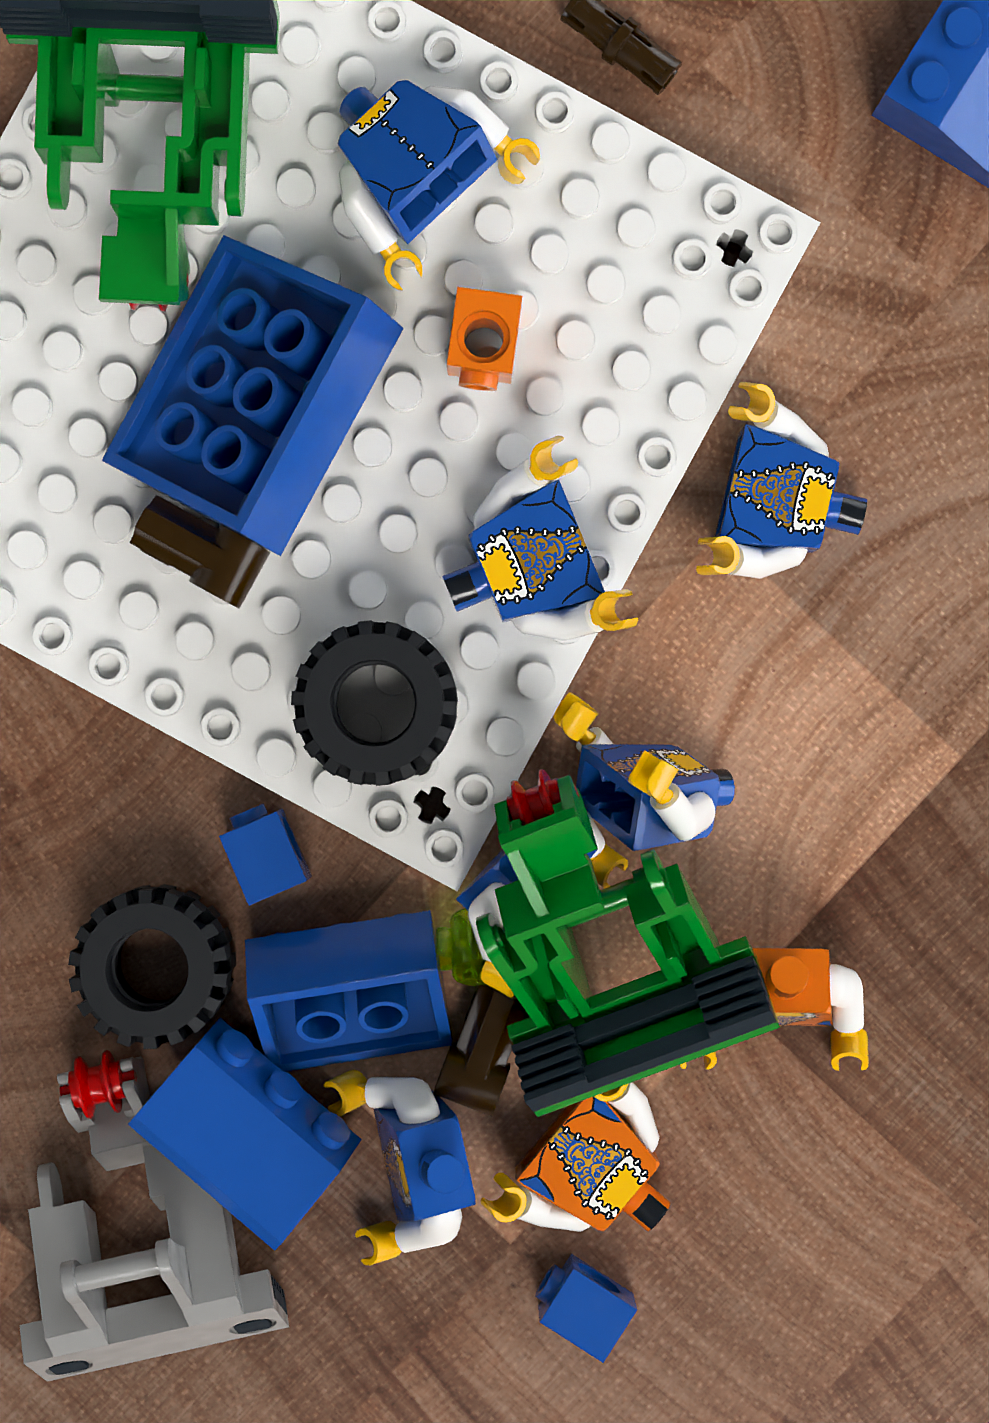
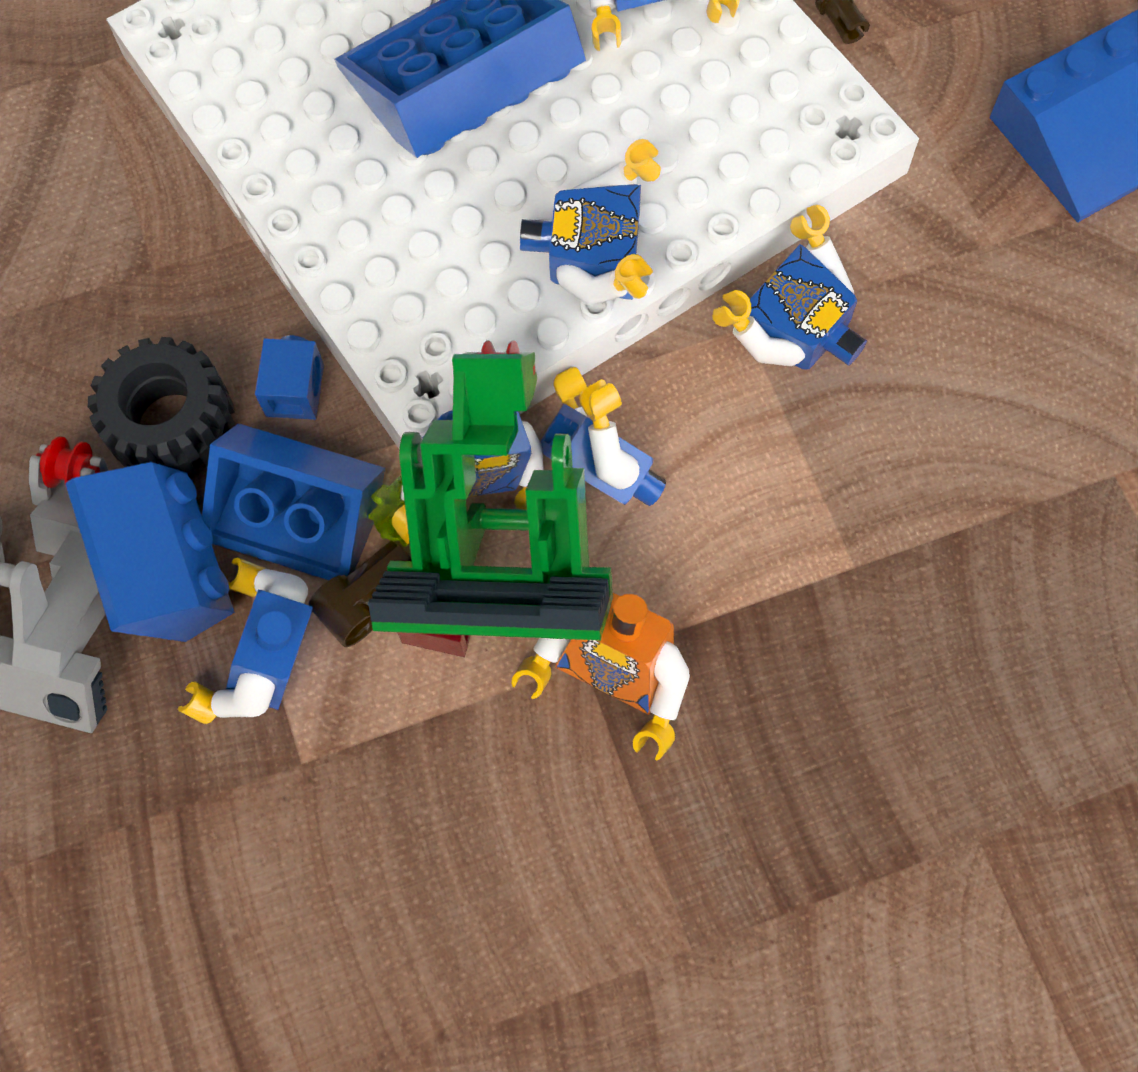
camera: 30 degrees right, 20 degrees down
dark brown piece [130,495,271,609] -> none
black tyre [291,620,458,786] -> none
orange brick [447,287,523,391] -> none
torso [480,1082,671,1232] -> none
blue brick [535,1254,637,1363] -> none

